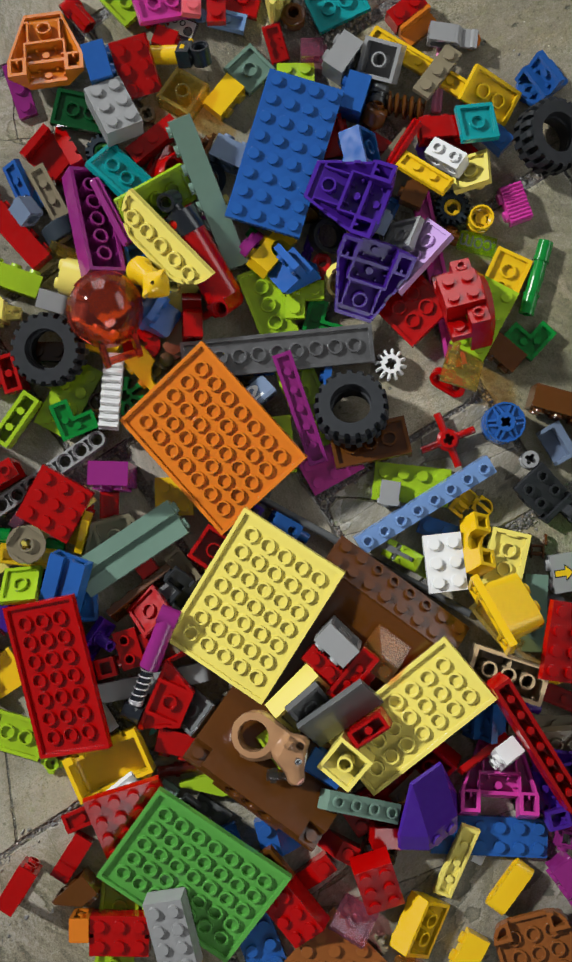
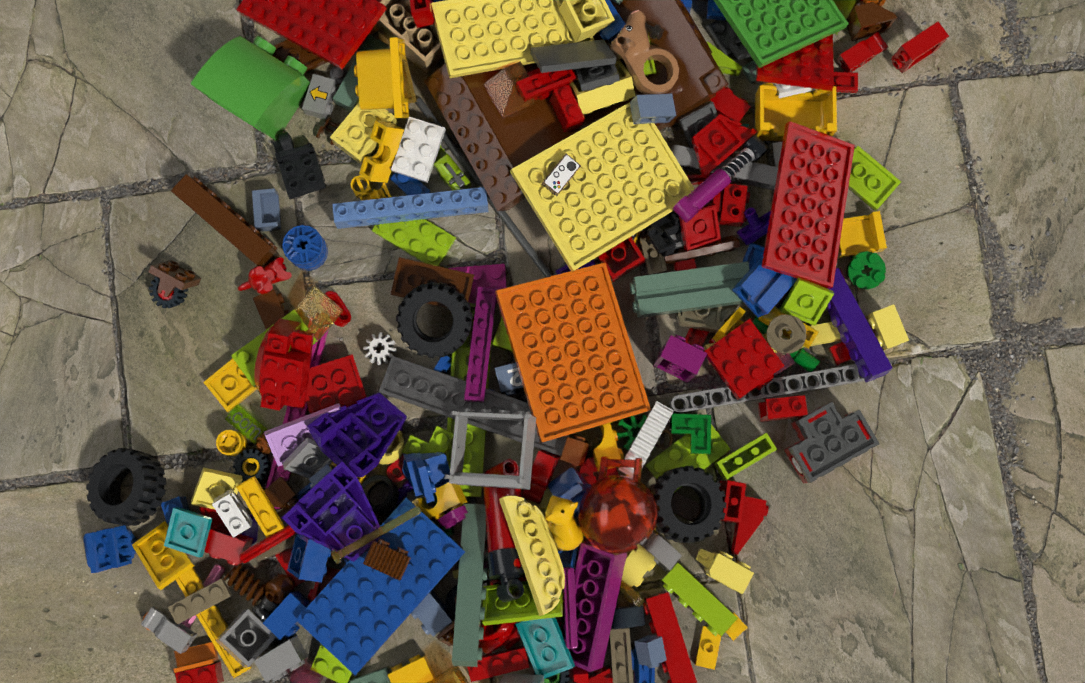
camera: 155 degrees left, 5 degrees down
lime plate [41,757,63,774] -> none
red brick [93,654,120,680] -> none
yellow plate [155,477,194,516] -> none
clear red pin [157,761,197,779] -> none
blue torso [267,510,310,544] -> none
green plate [302,301,343,330] -> none
light grey brick [314,615,362,668] -> none
red brick [347,706,393,749] -> none
light grey tile [377,480,401,508] -> none
red bar [420,412,476,468] -> none
dark pink brick [495,181,533,227] -> none
green plate [504,321,557,362] -> none
green piece [518,239,554,317] -> none
light grey bush [519,451,539,469] -> none
none -> red animal [238,257,292,294]
none -> clear yellow bar [330,506,421,564]
none -> reddish brown brick [363,538,411,580]
none -> light grey window [444,409,536,490]
none -> tile [542,153,581,197]
none -> dark orange brick [560,435,590,466]
none -> sand blue panel [630,94,676,124]

